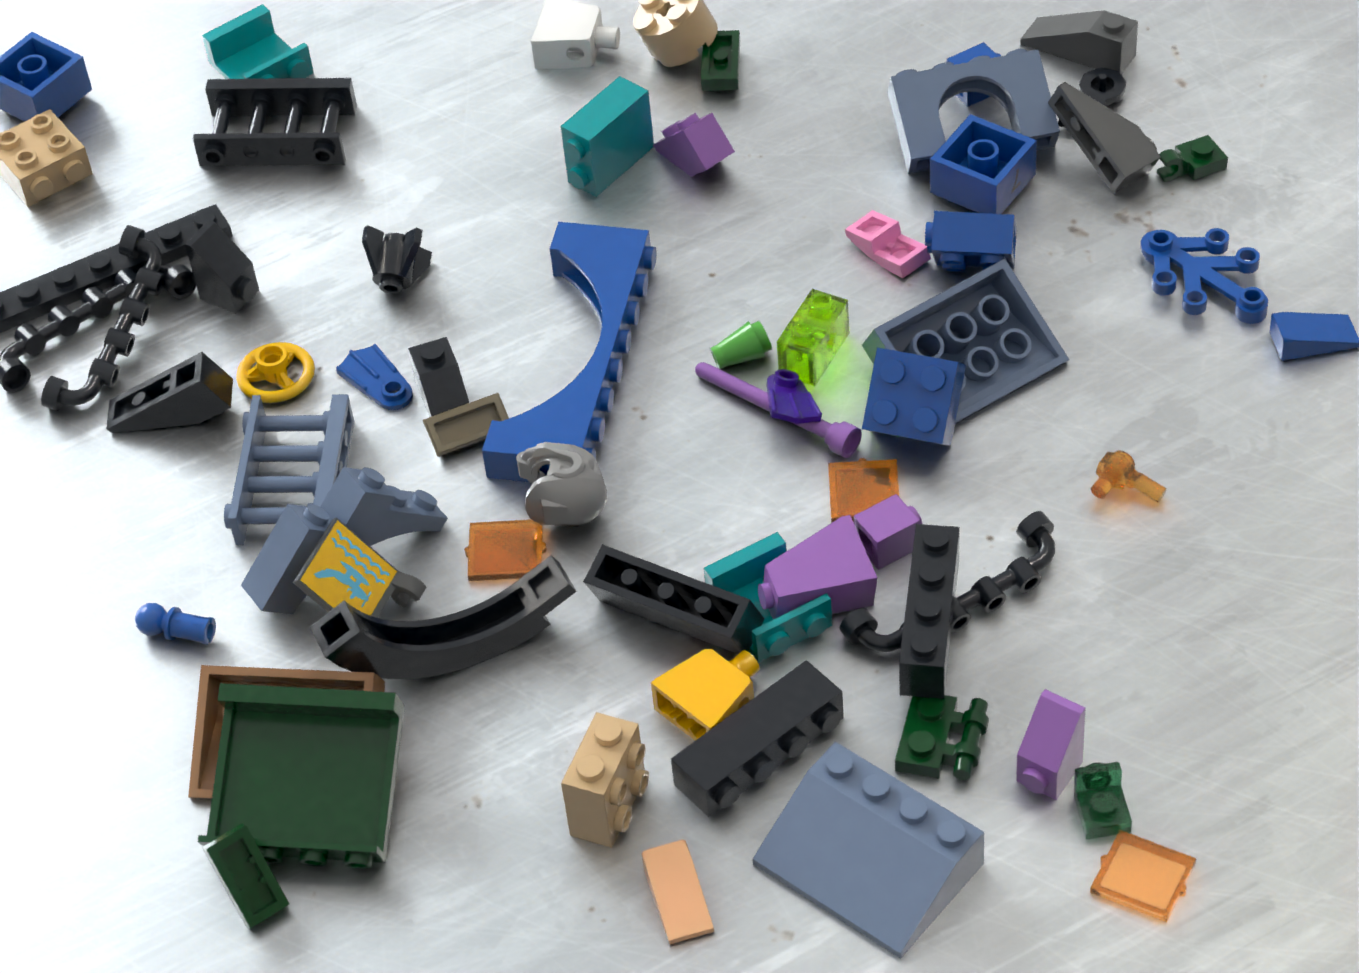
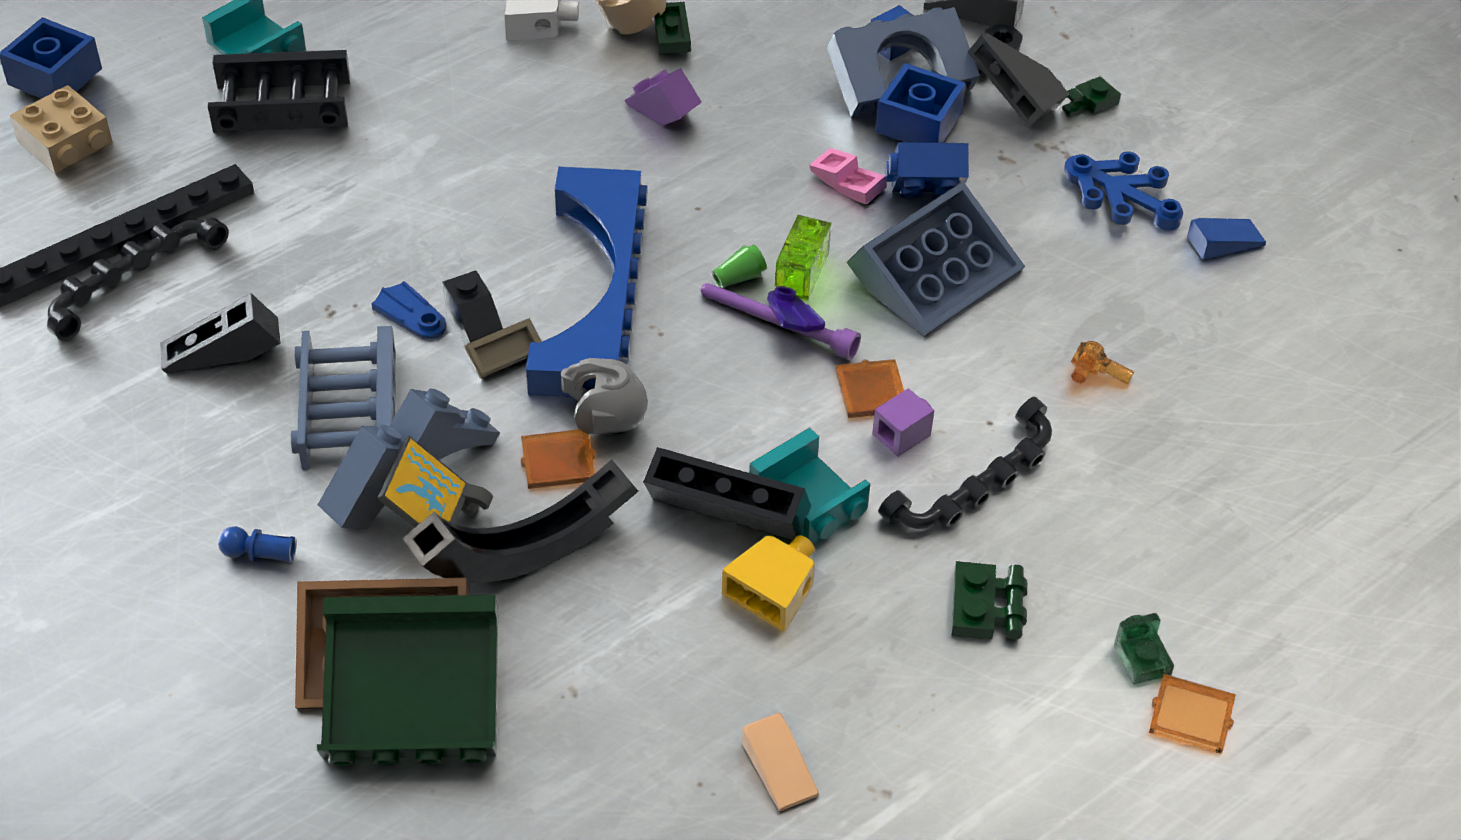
camera: 15 degrees left, 0 degrees up
black bar [41,225,165,411] -> none
black slope [185,220,259,314] -> none
dark green tile [202,824,290,929] -> none
yellow piece [236,342,315,403] -> none
black brick [362,225,432,294] -> none
teal brick [560,76,654,197] -> none
tan brick [561,712,649,848] -> none
black brick [671,660,844,817] -> none
sand blue slope [752,742,984,959] -> none
medium lavender slope [758,515,878,620] -> none
blue brick [862,347,966,446] -> none
black brick [899,524,960,699] -> none
medium lavender slope [1016,689,1086,800] -> none

